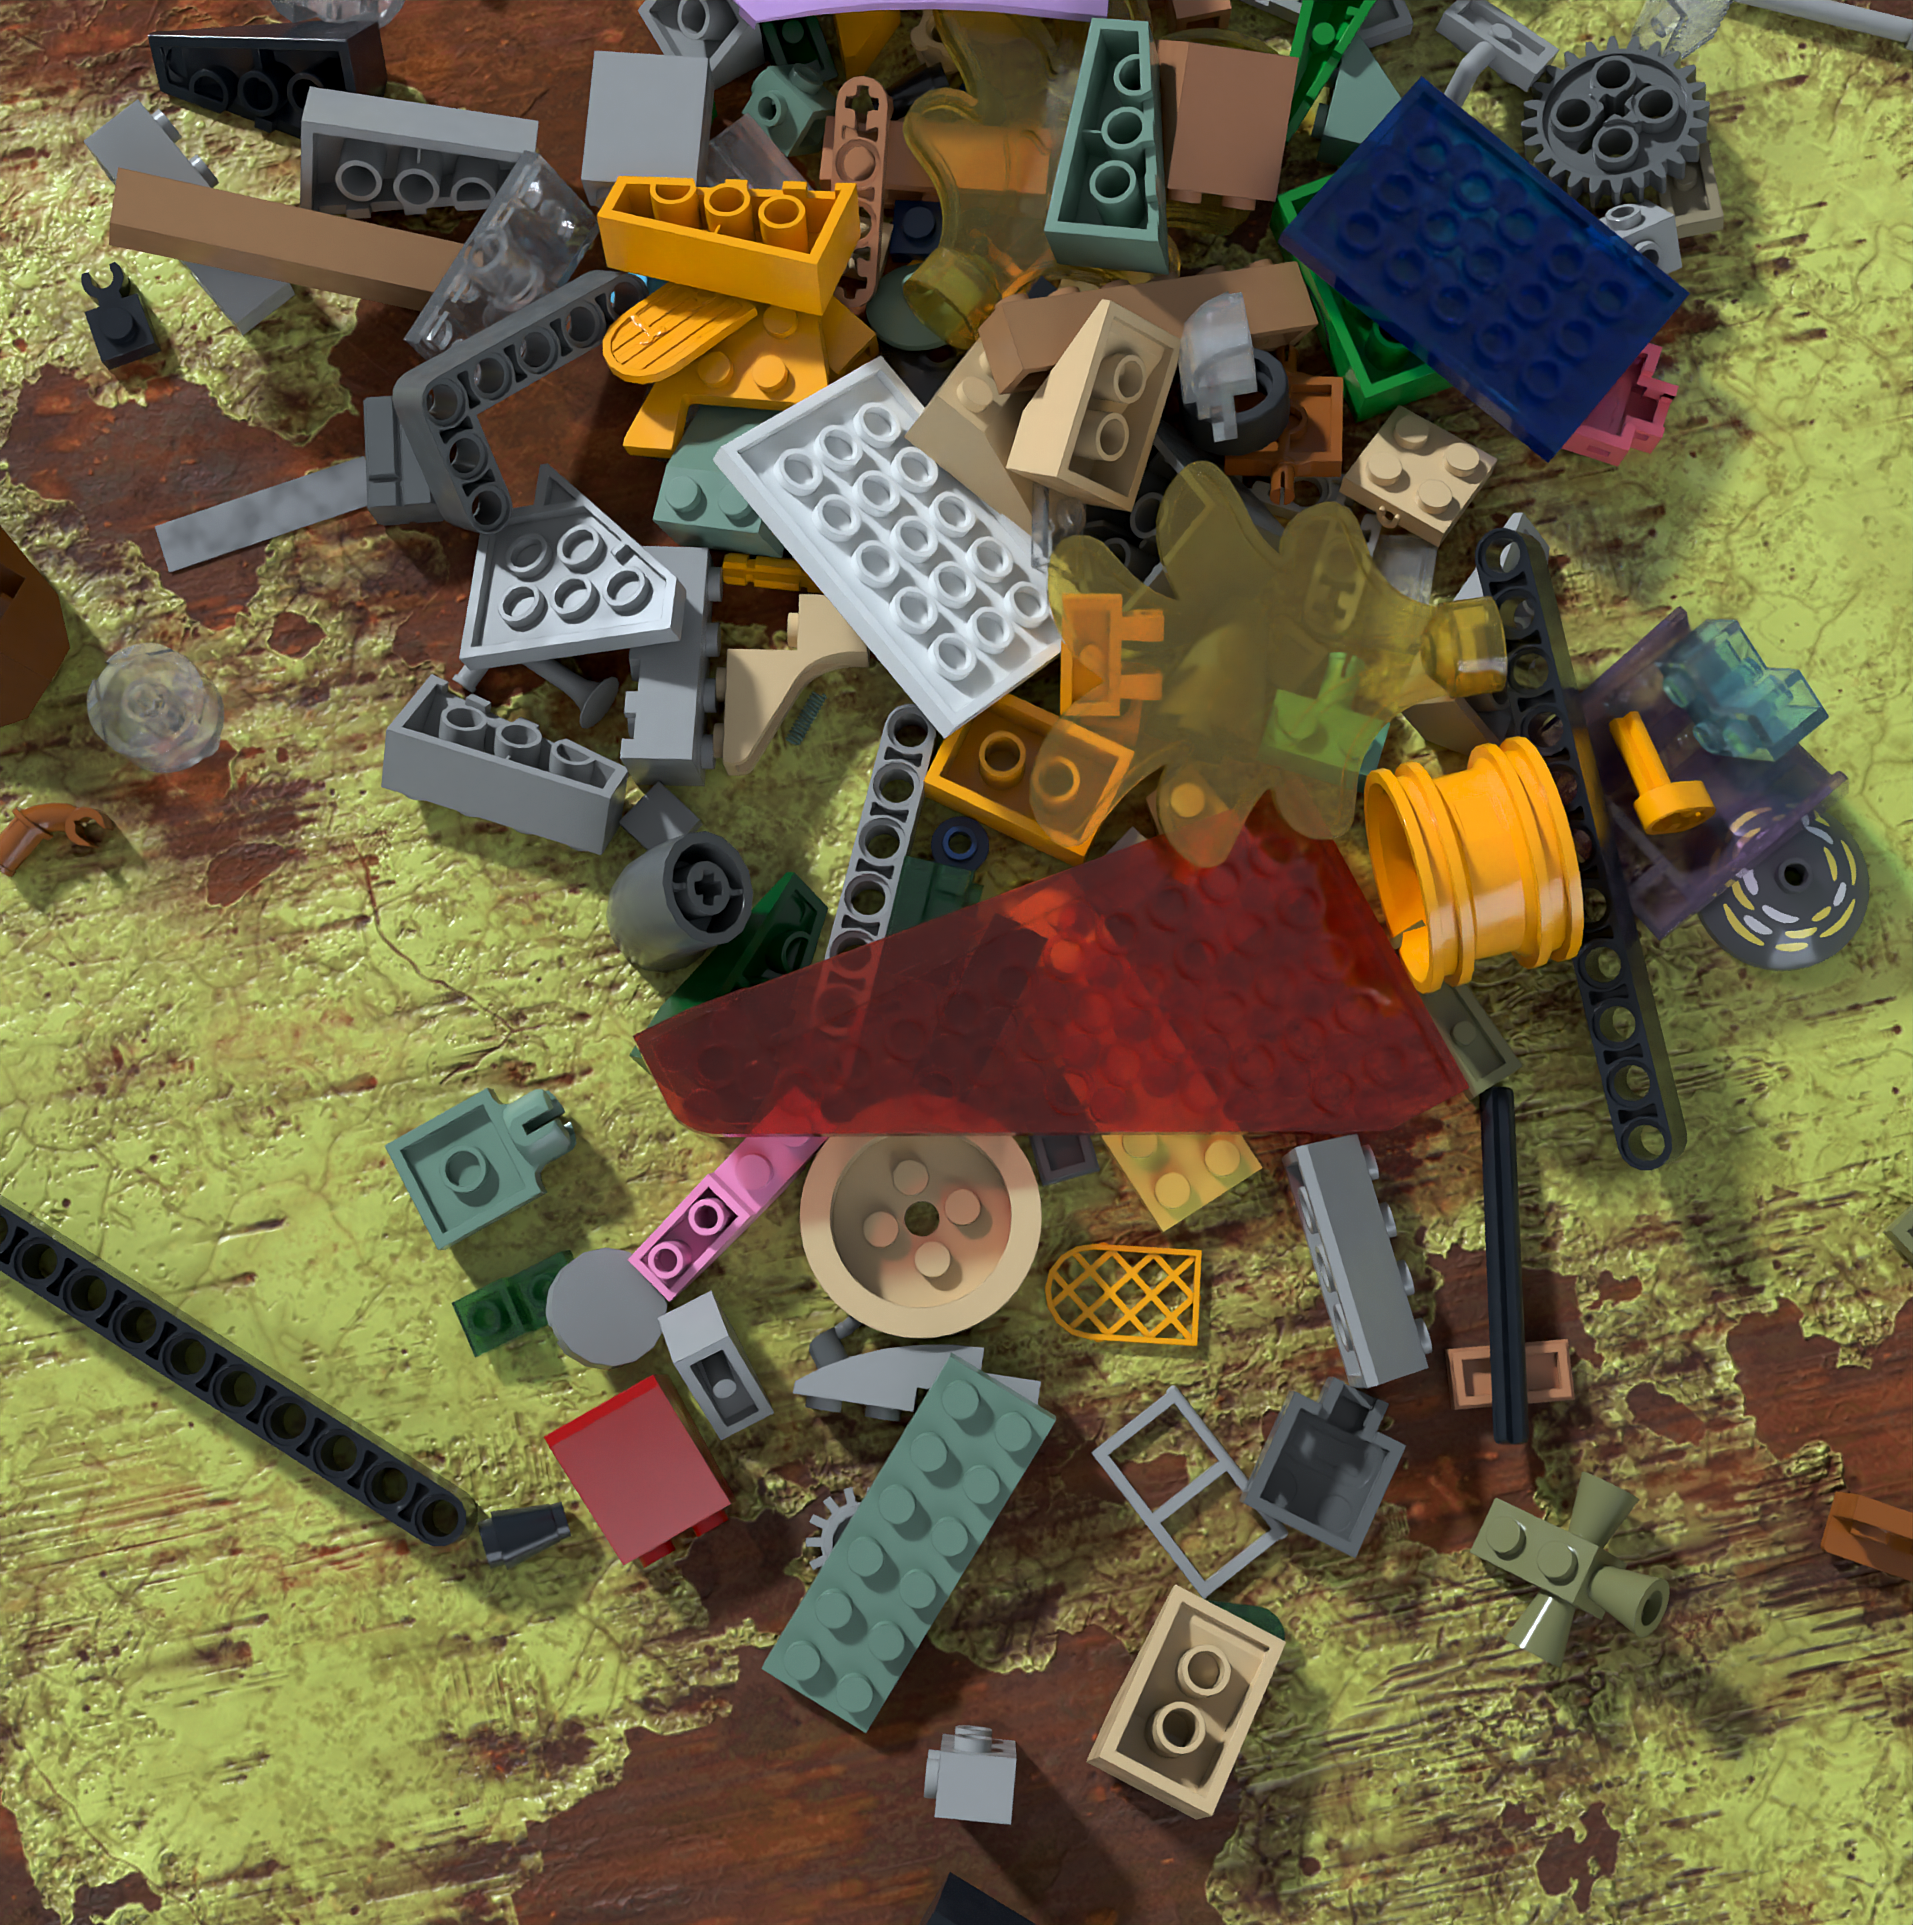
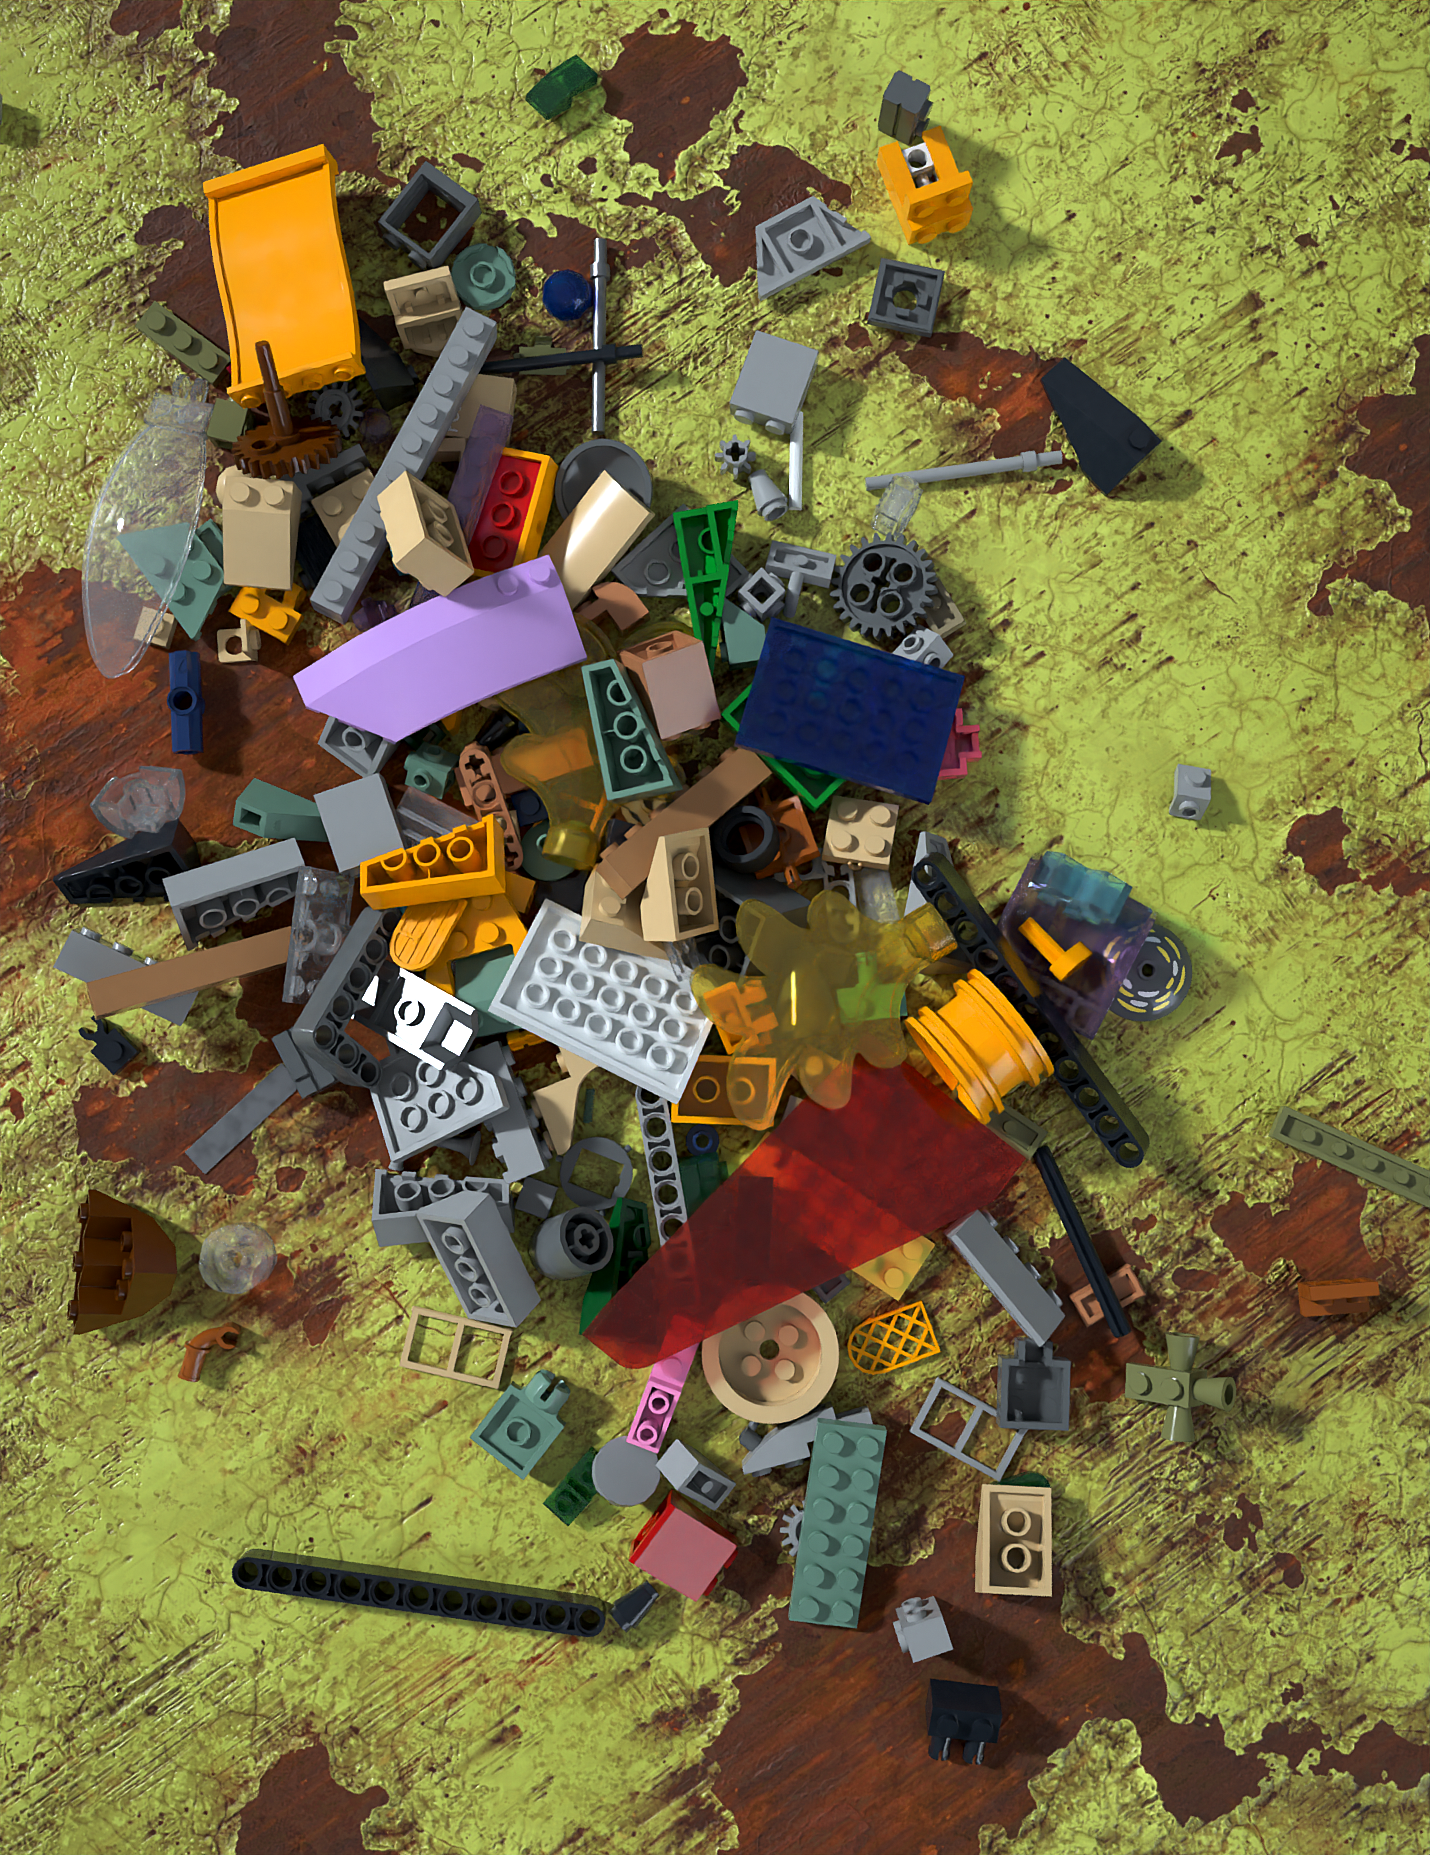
camera: 30 degrees left, 5 degrees up
clear brick [1178,291,1257,442] -> none
none -> sand green slope [233,778,329,842]
none -> dark grey piece [351,959,479,1071]
none -> tan window [399,1306,513,1389]
none -> light grey slope [415,1190,541,1328]
none -> dark grey piece [556,1137,633,1216]
none -> light grey brick [738,567,786,623]

